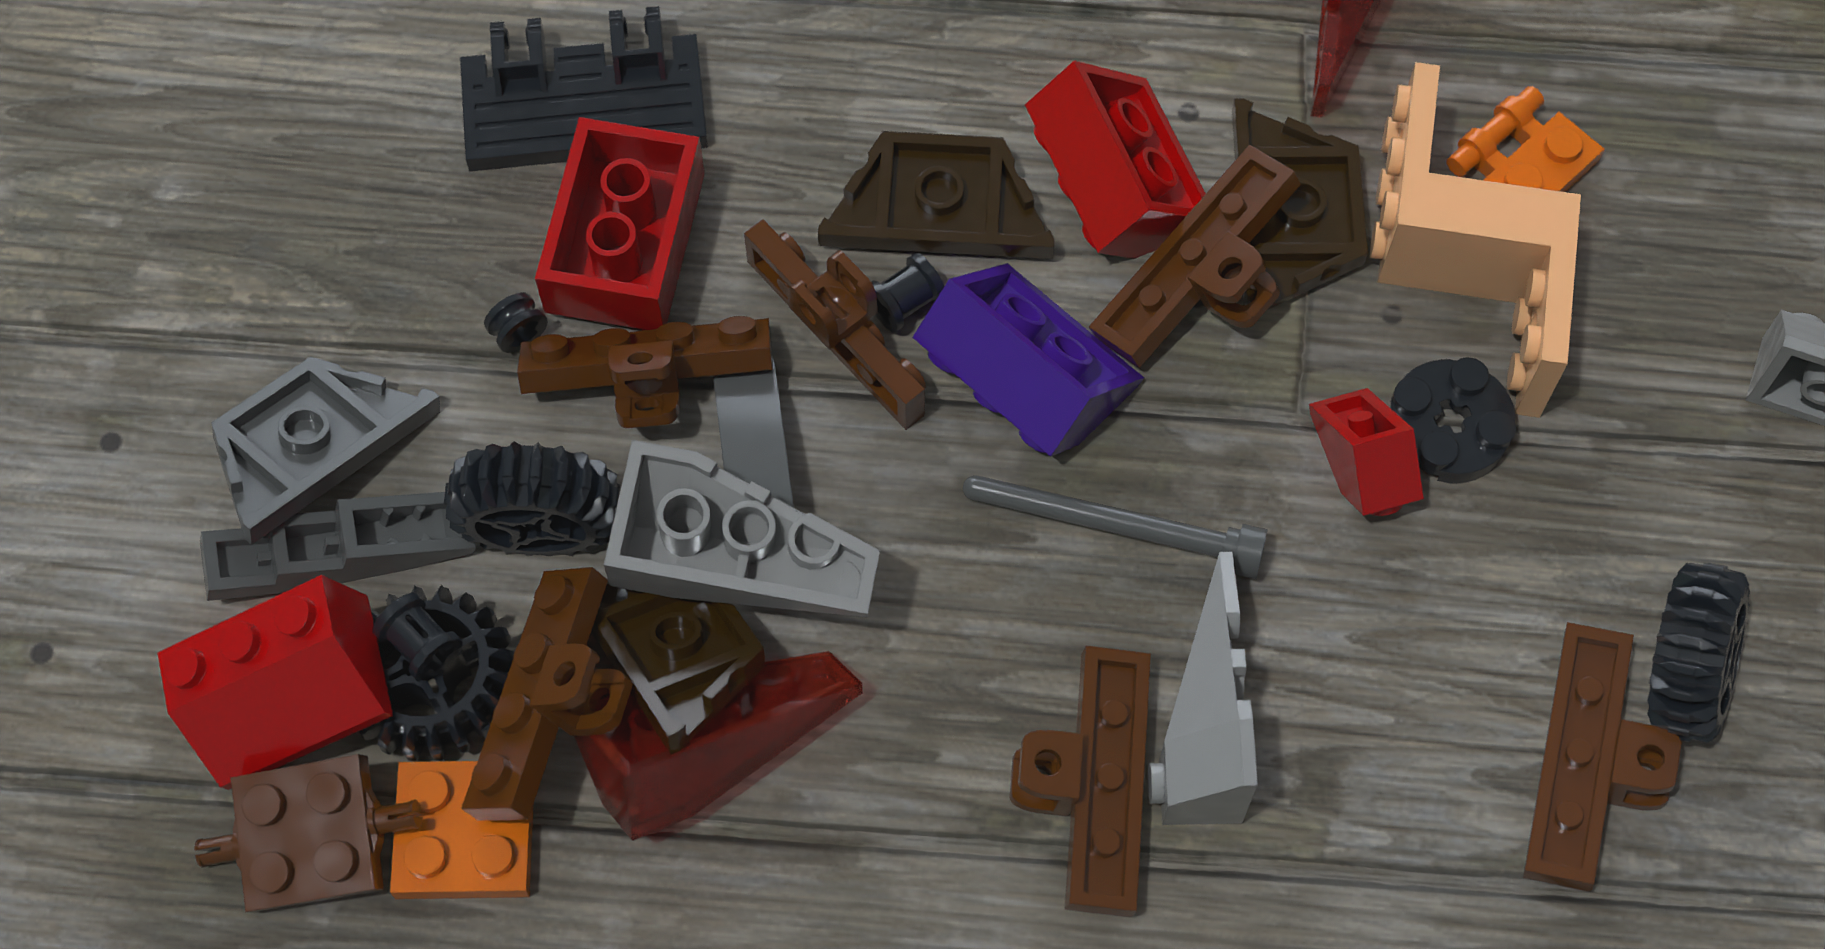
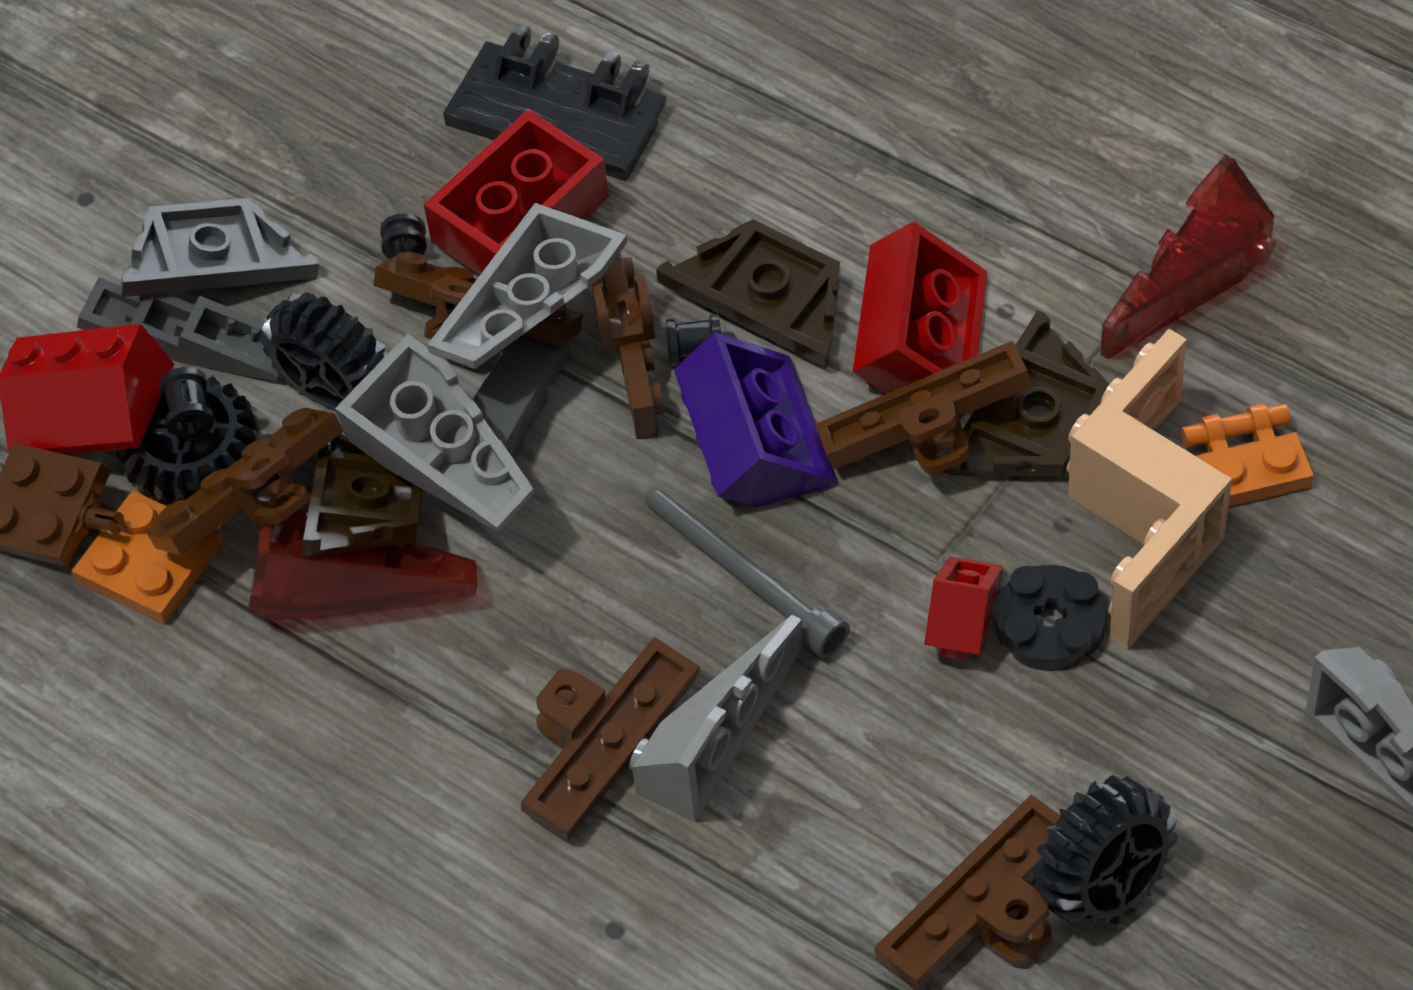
camera: 35 degrees right, 10 degrees down
none -> light grey wedge [427,203,627,369]

